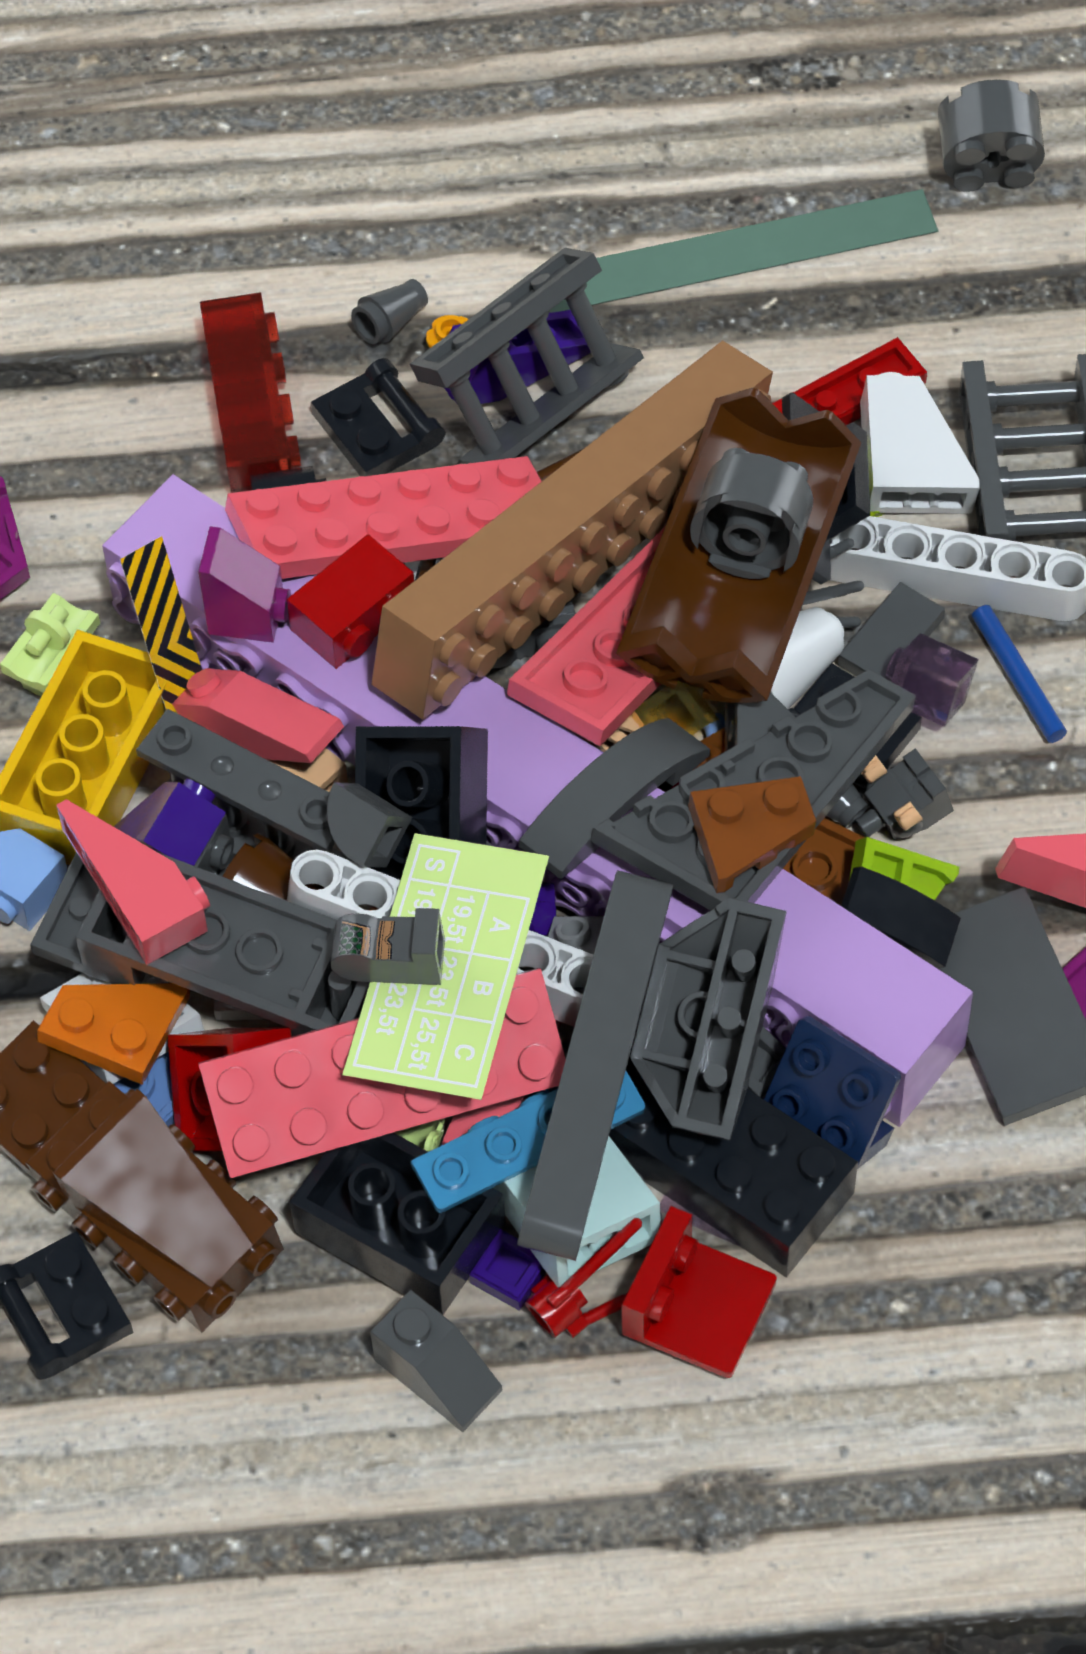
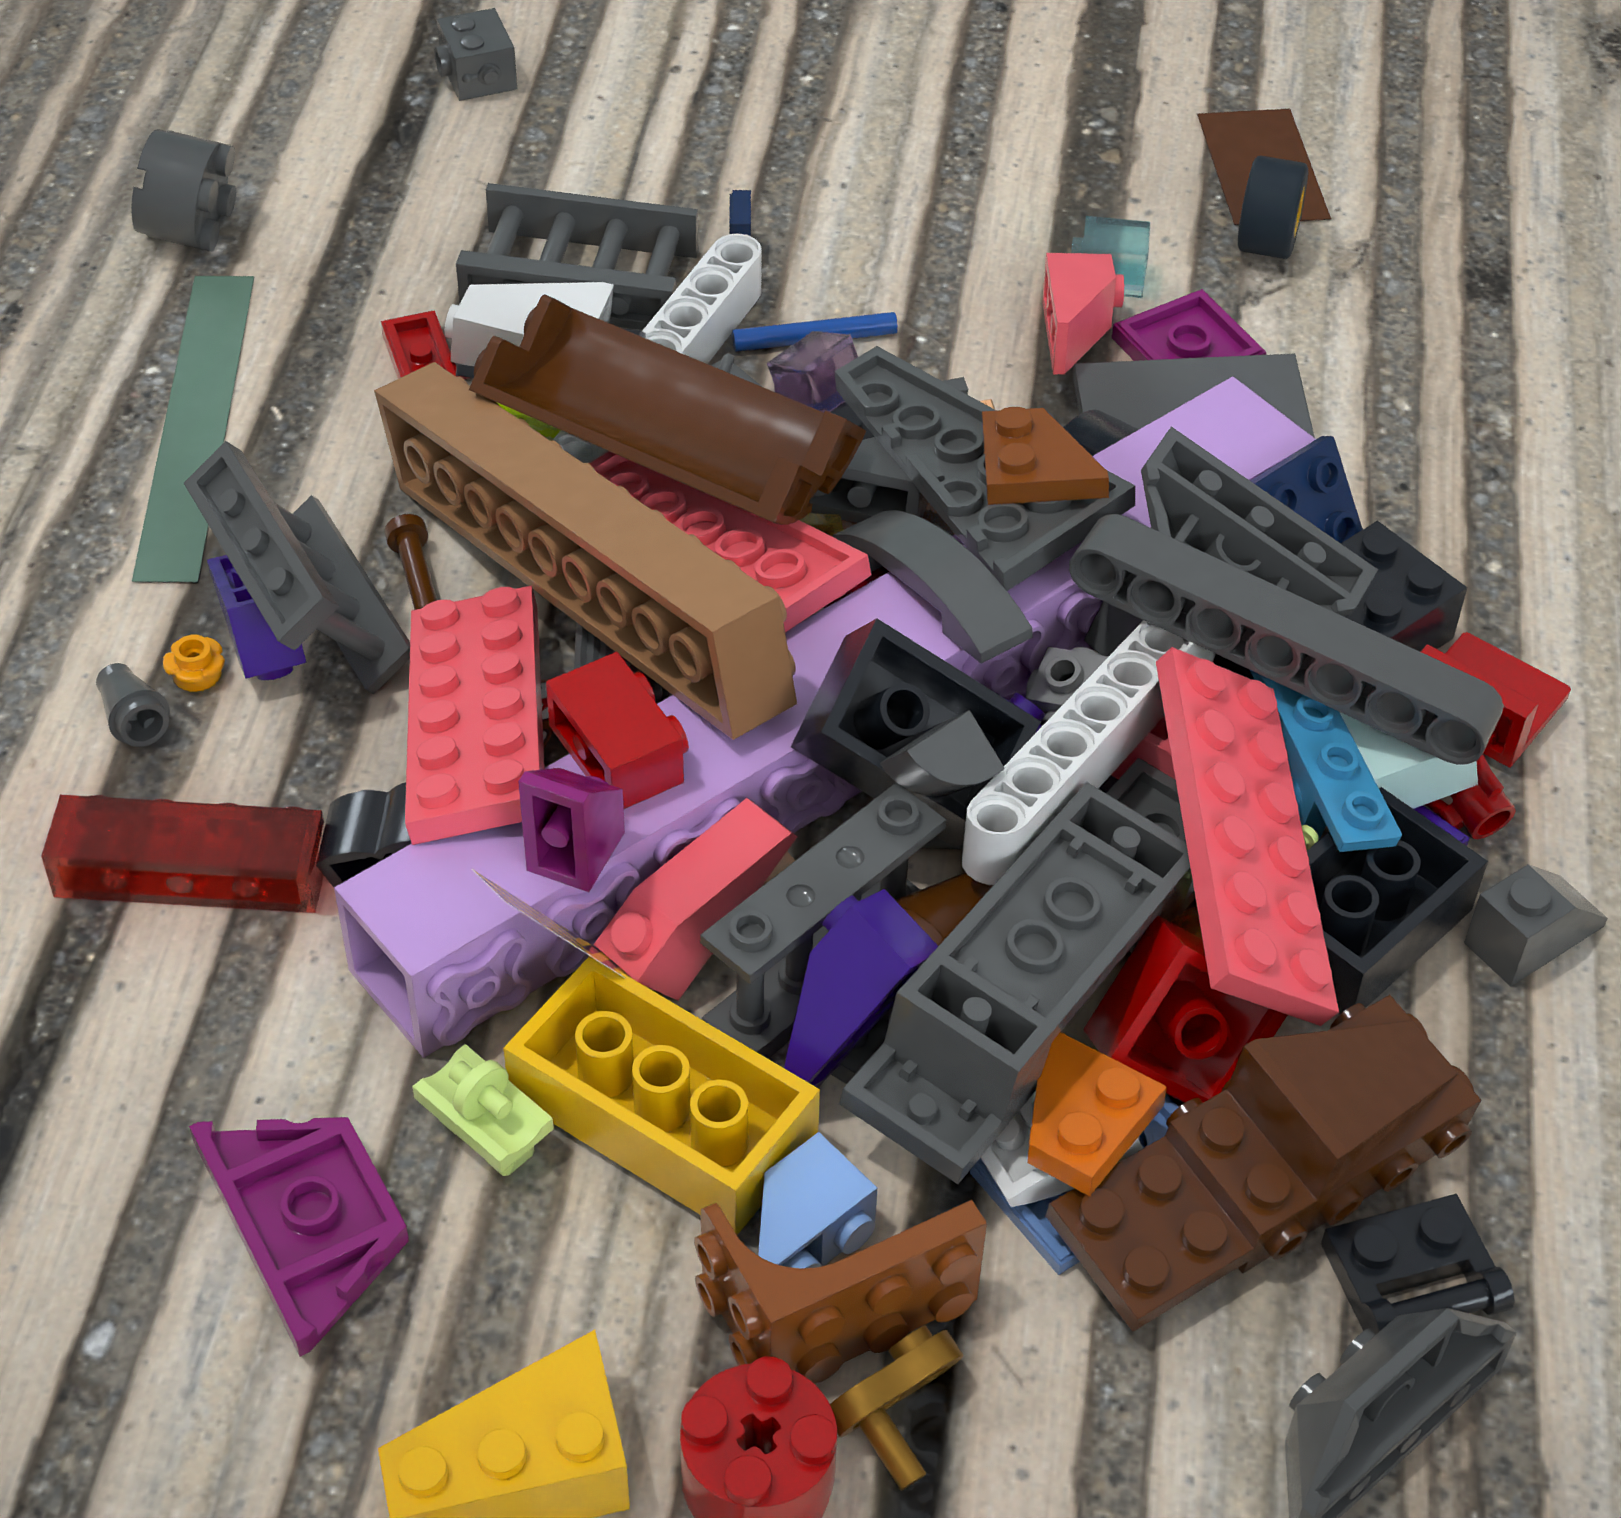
camera: 80 degrees left, 10 degrees down
coral slope [56,799,210,965] -> none
black plate [311,358,446,476] -> none
dark grey leg [331,908,445,985] -> none
yellowish green sticker [342,833,549,1100] -> none
dark grey brick [690,448,813,579] -> none

